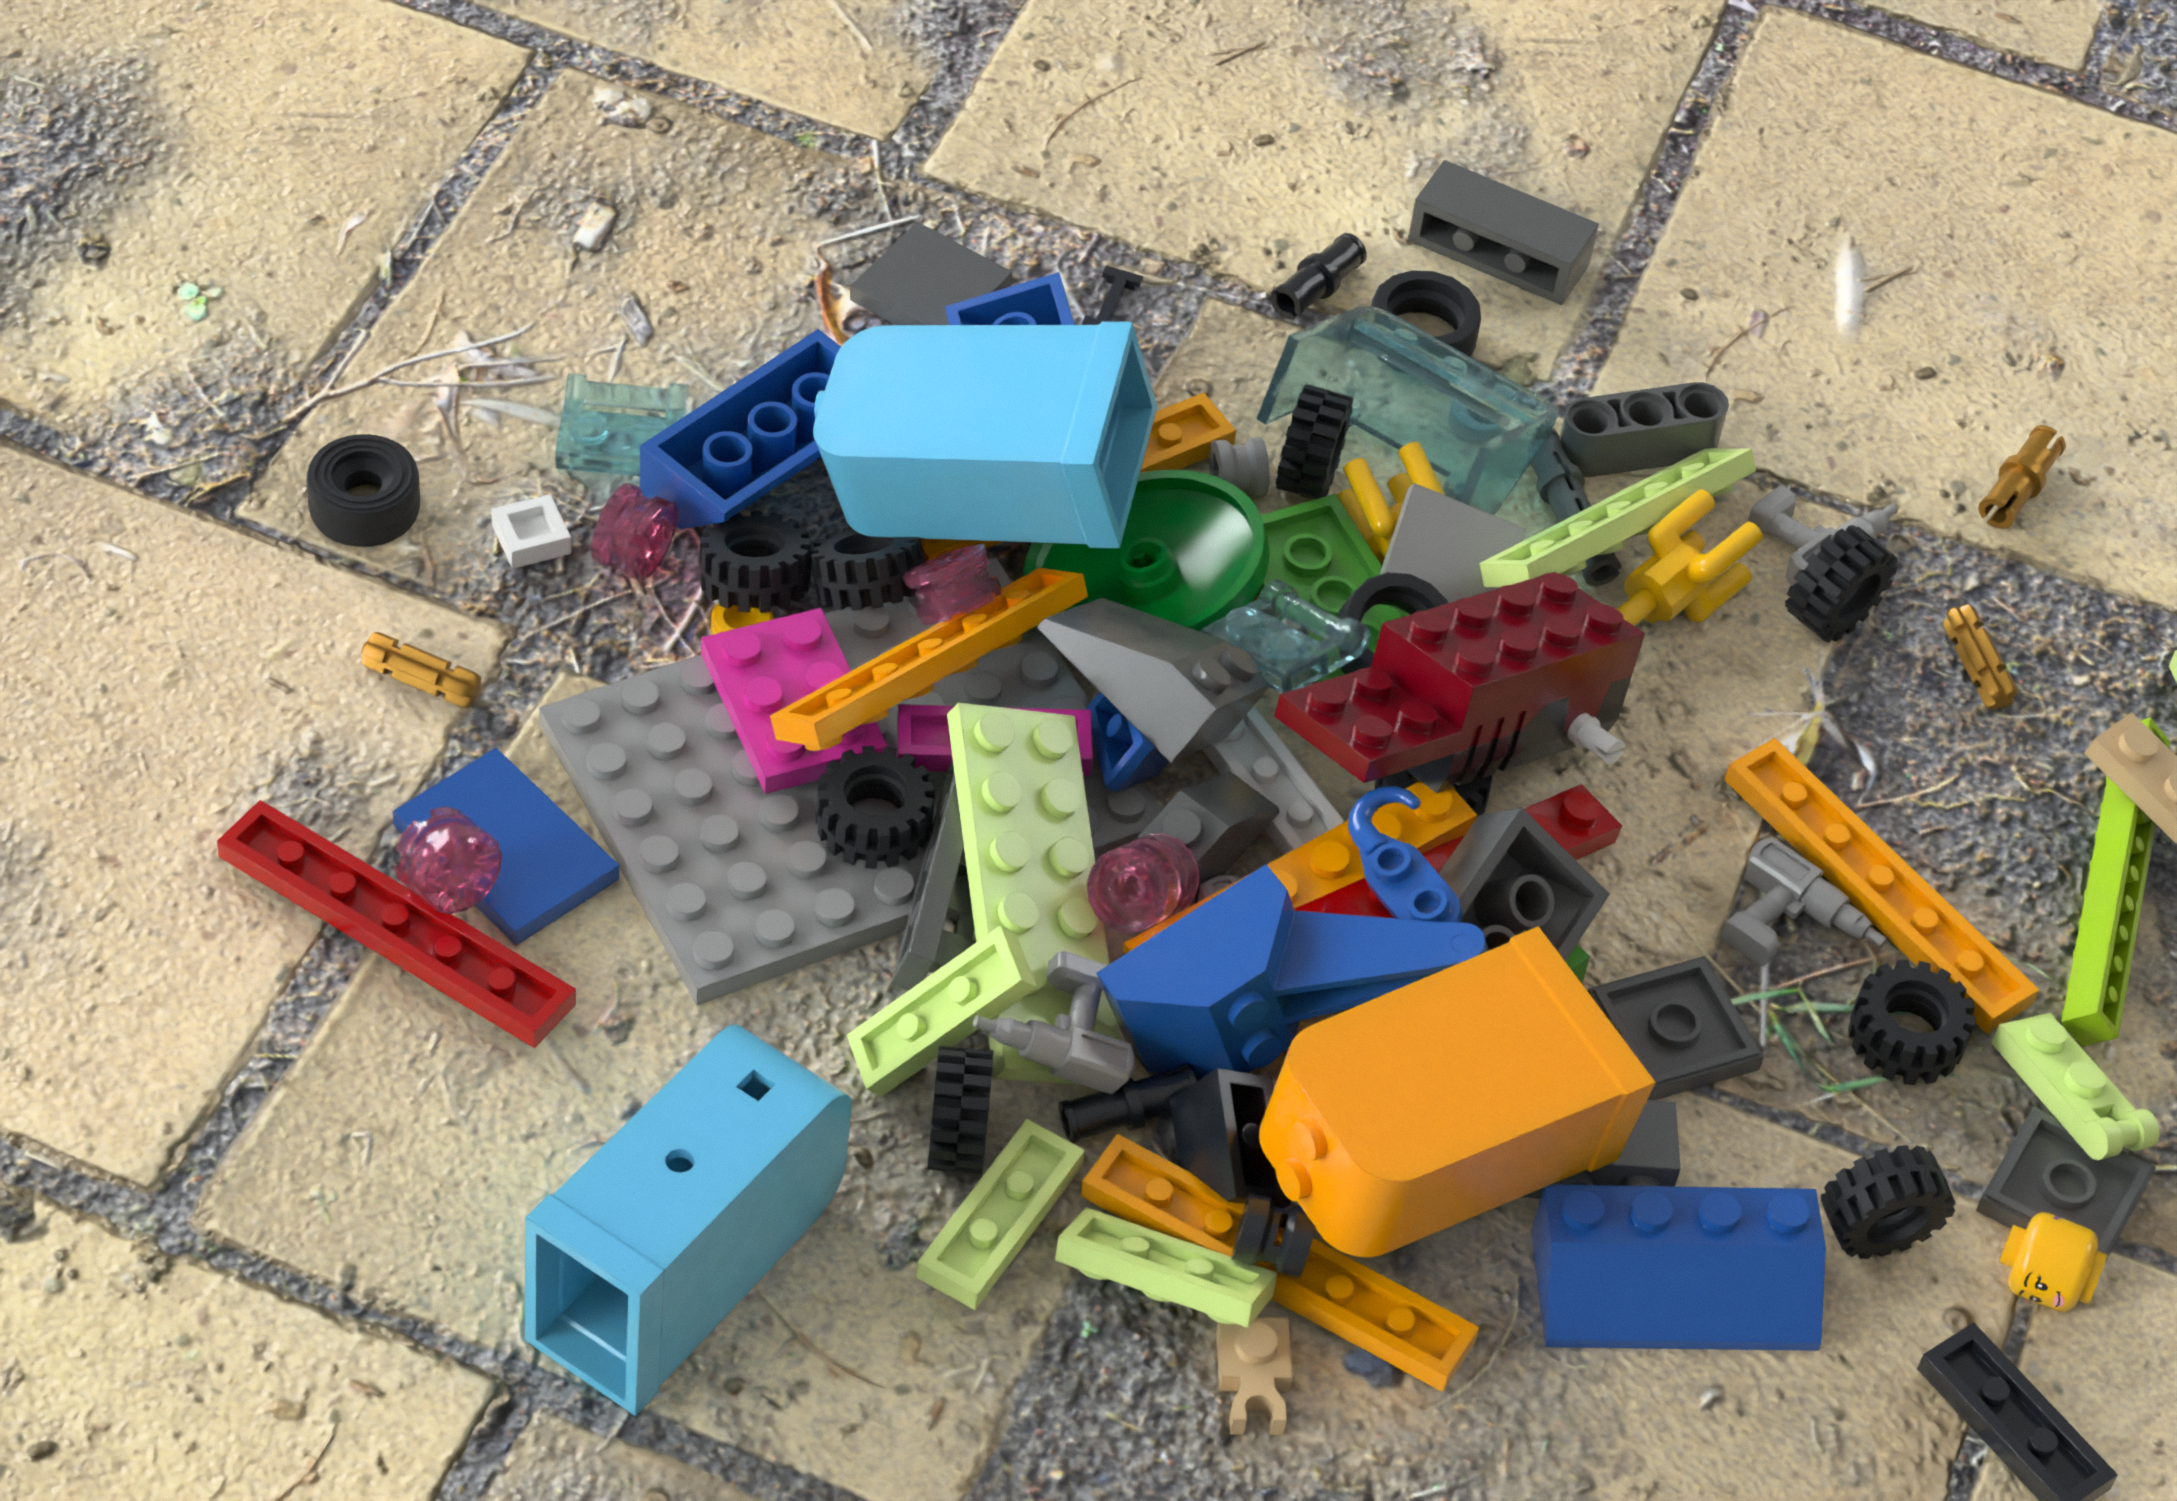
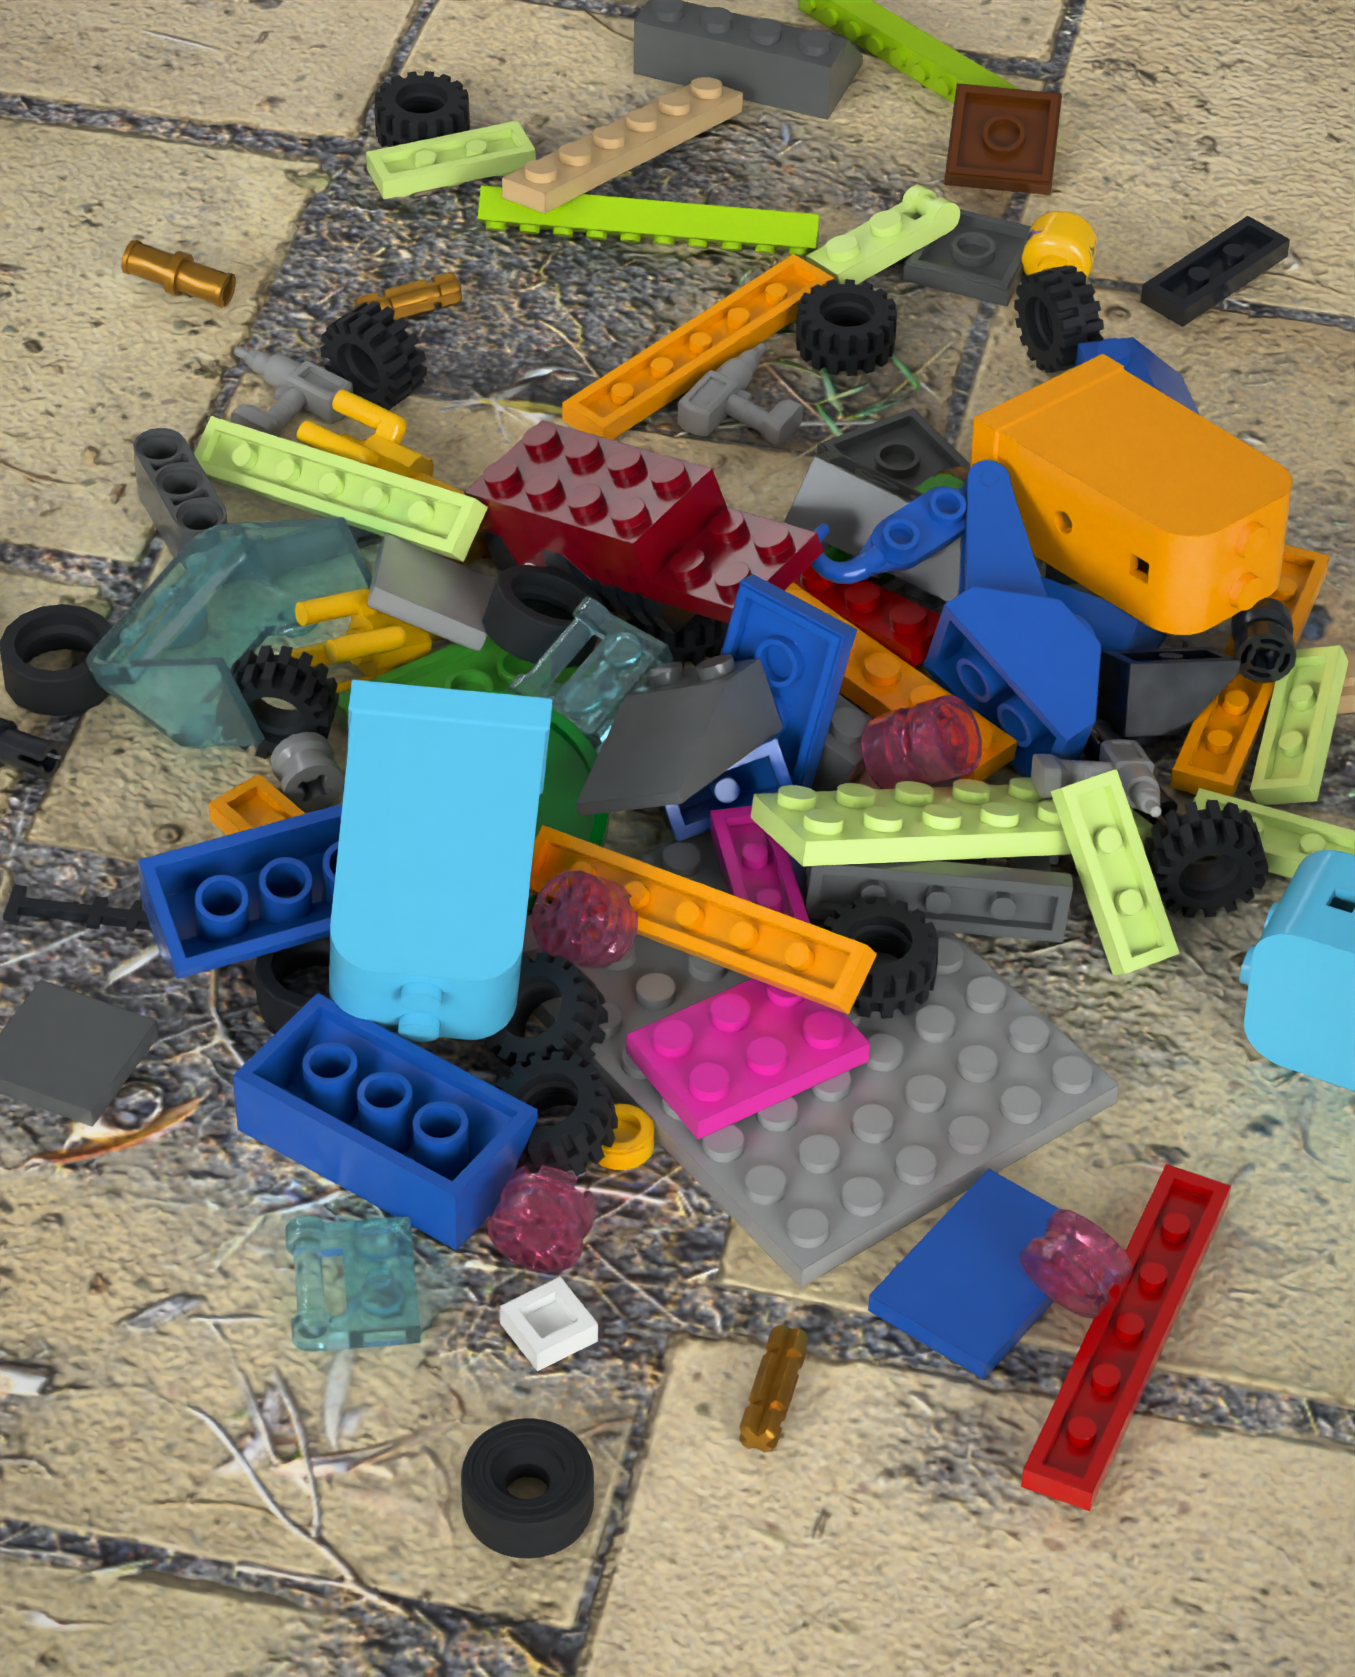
camera: 95 degrees left, 5 degrees down
none -> blue tile [721,574,857,789]

